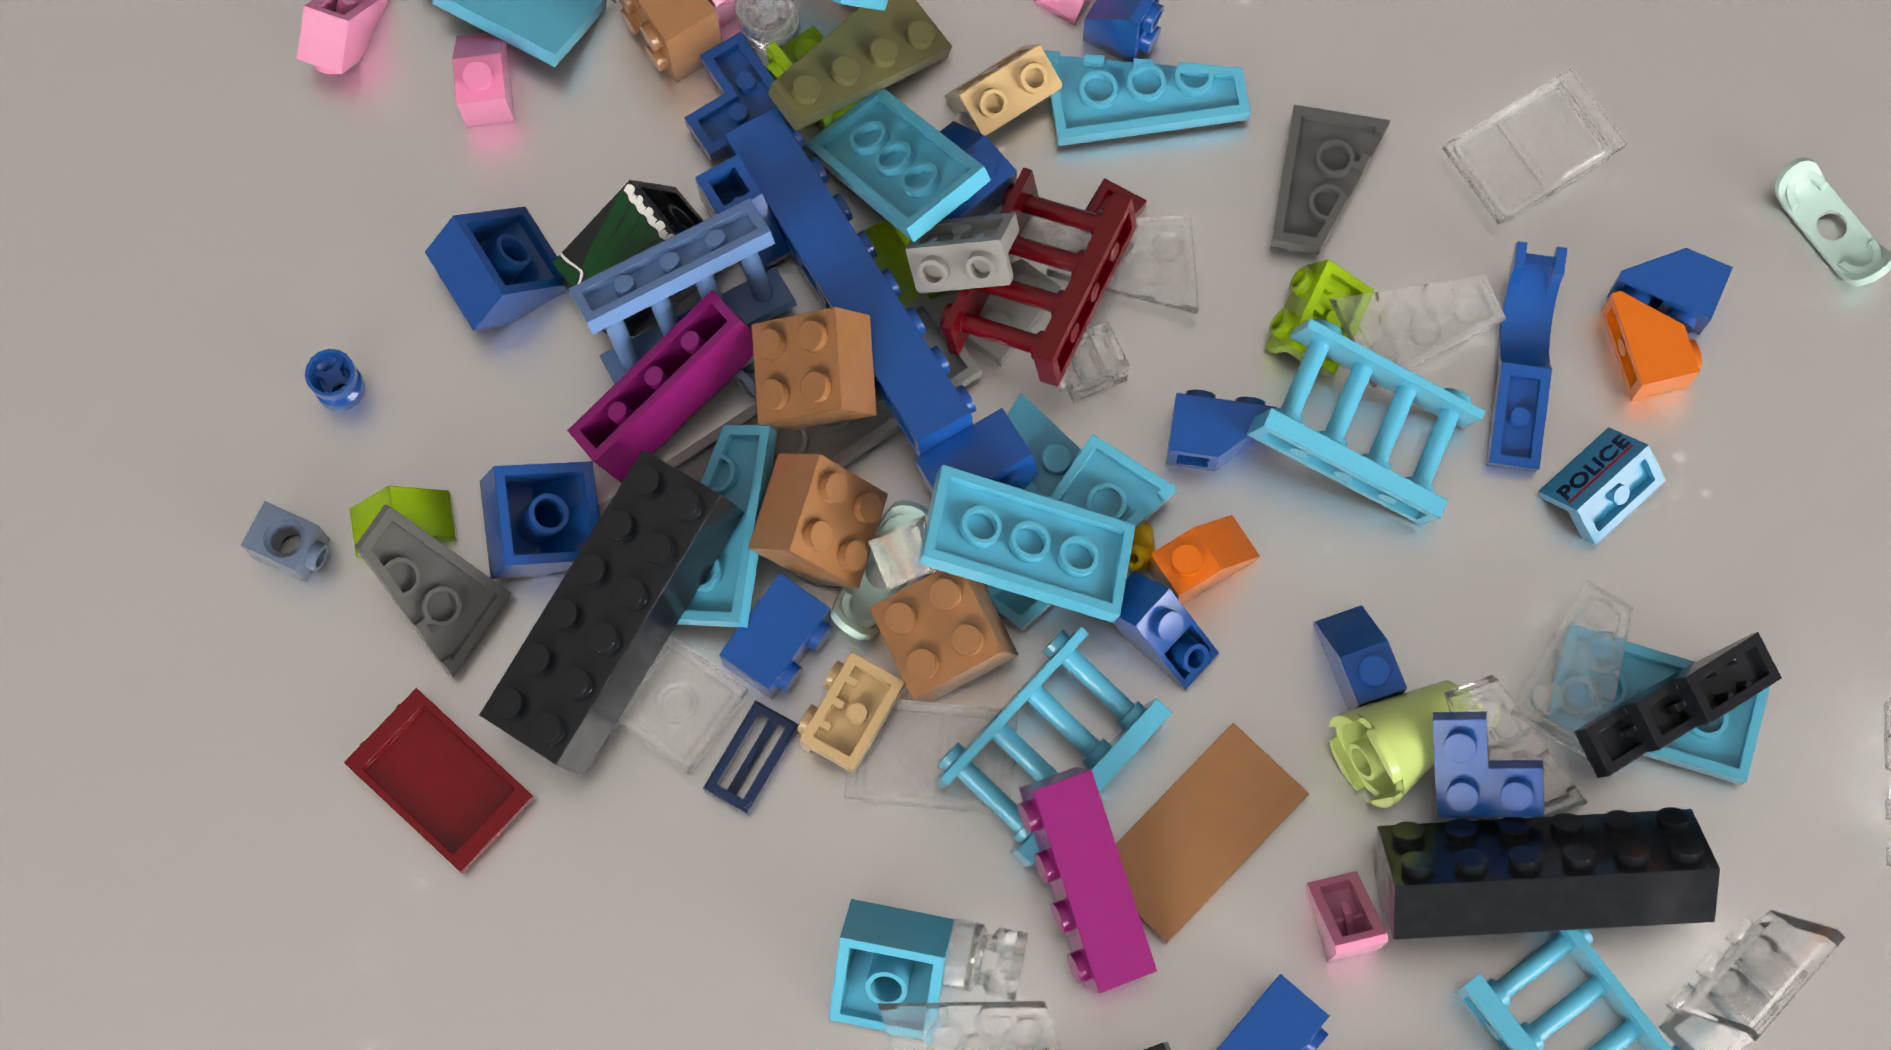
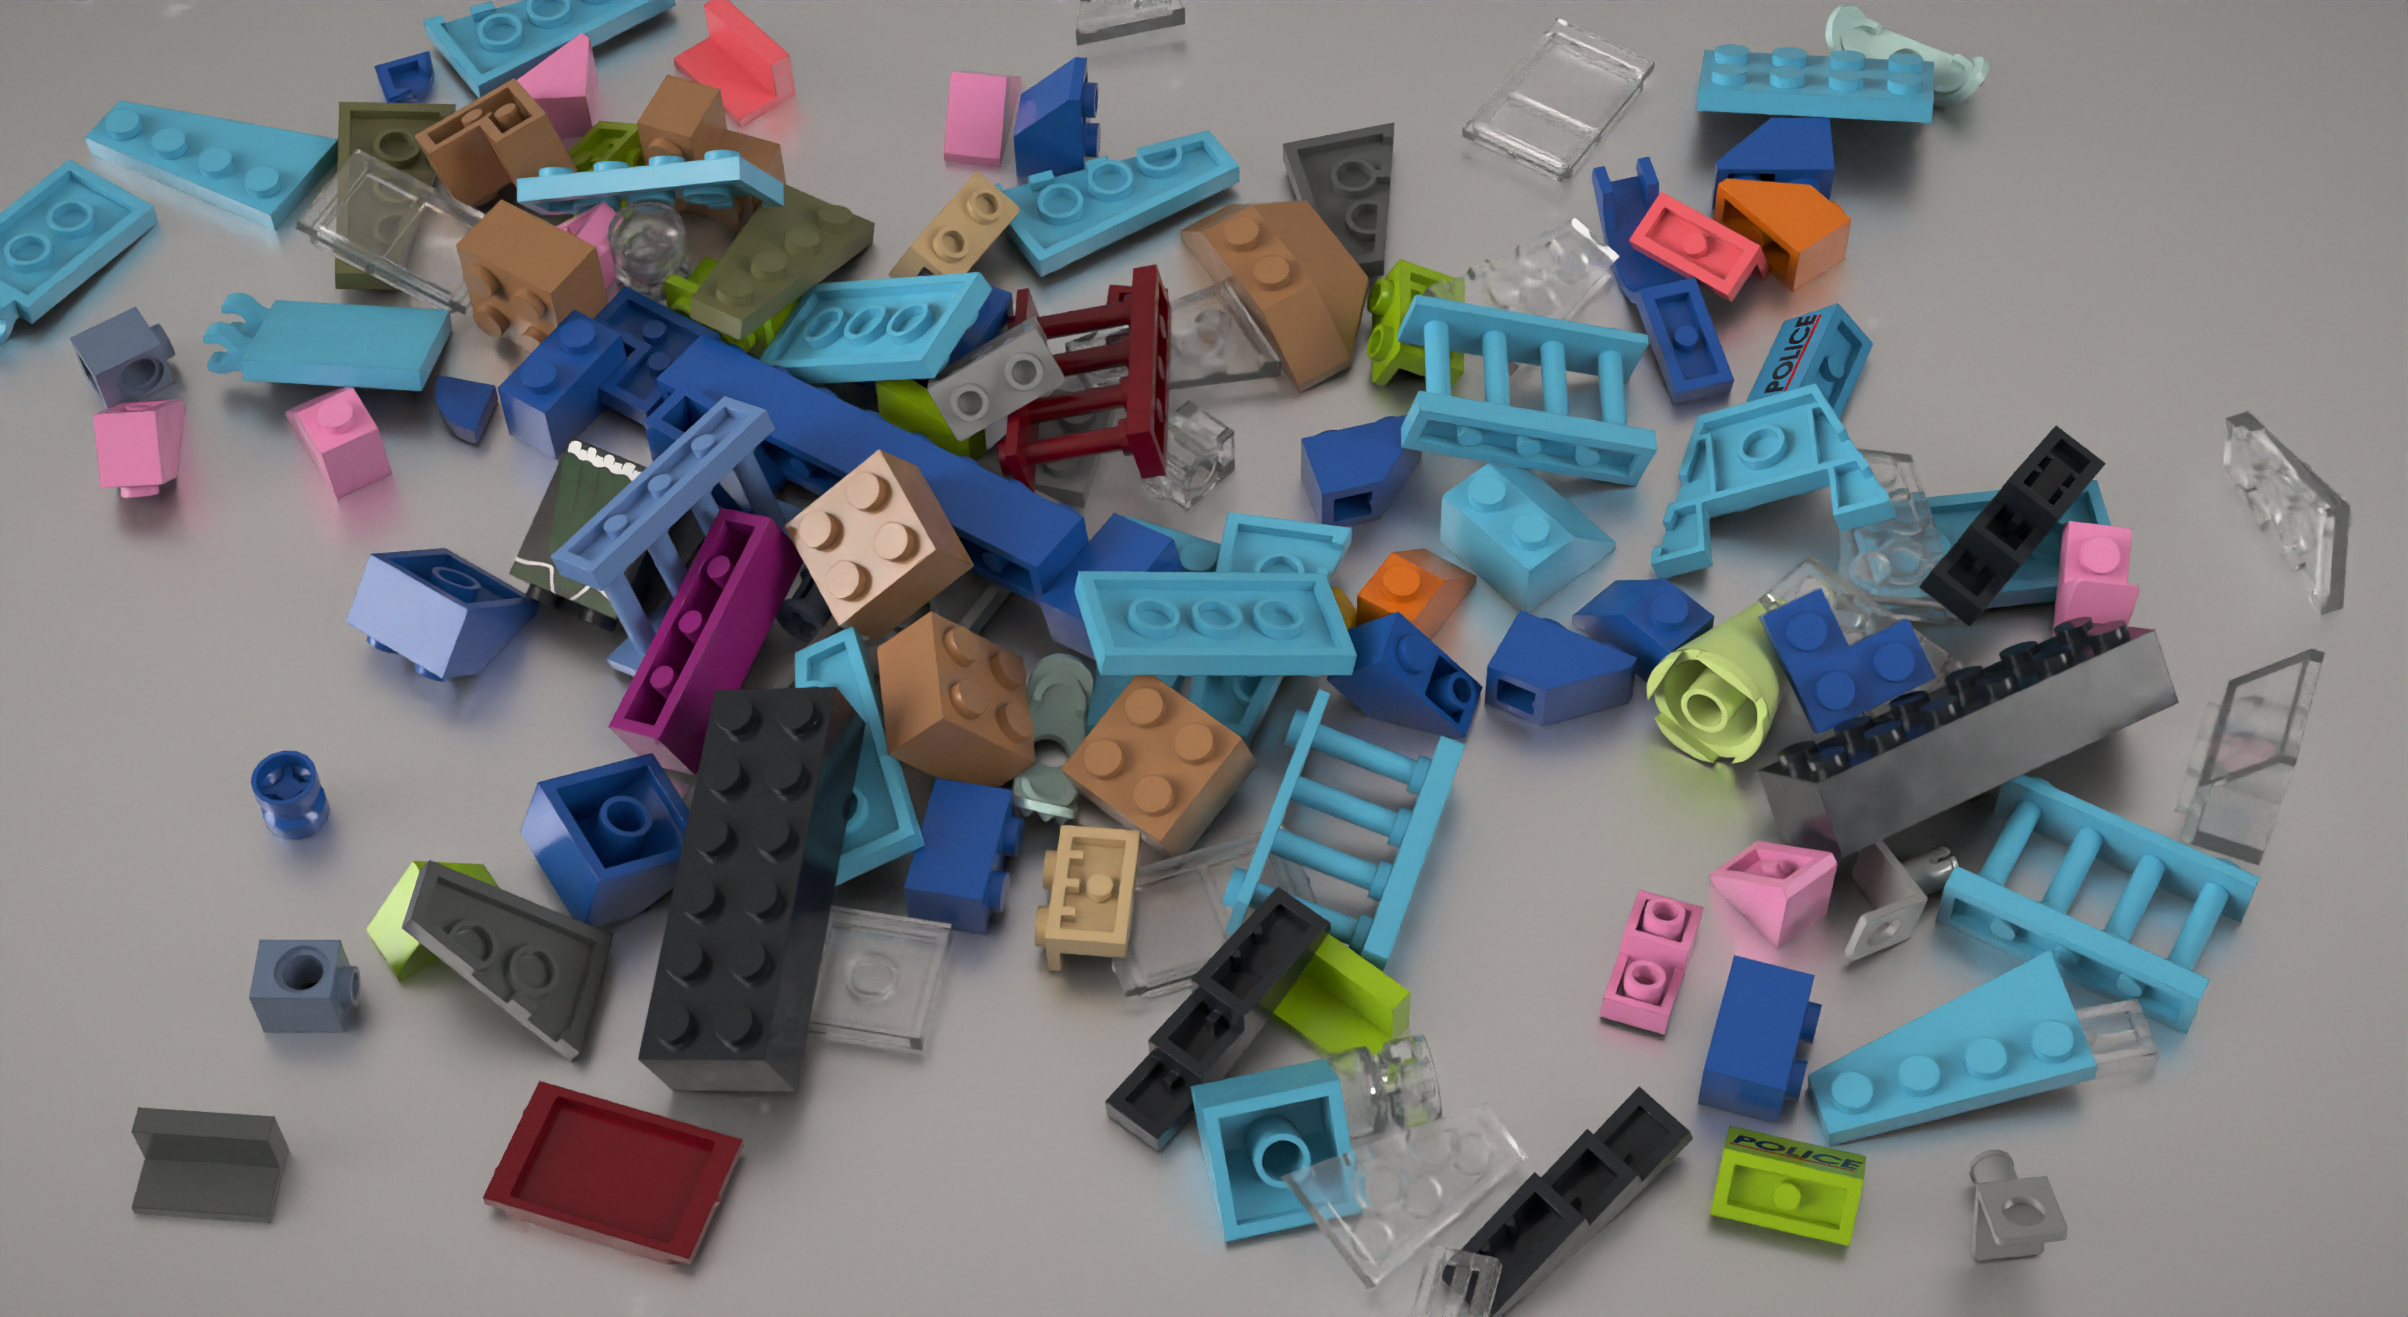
camera: 25 degrees left, 20 degrees down
dark blue tile [703,700,799,816] -> none
clear brick [868,515,937,589] -> none
magenta brick [1018,767,1157,994] -> none
medium nougat tile [1116,723,1309,944] -> none
none -> dark grey panel [131,1107,289,1223]
none -> blue tile [435,375,499,444]
none -> blue brick [497,310,627,460]
none -> black slope [1105,887,1331,1152]
none -> medium nougat wedge [1180,200,1369,393]
none -> lime panel [1270,933,1411,1081]
none -> medium azure slope [1440,463,1616,614]
none -> blue slope [1484,610,1637,727]
none -> bright pink slope [1600,890,1704,1035]
none -> coral panel [1629,192,1771,303]
none -> medium azure wing [1651,383,1896,579]
none -> medium azure plate [1697,44,1934,123]
none -> light grey bracket [1844,840,1959,961]
none -> bright pink slope [2053,521,2140,637]

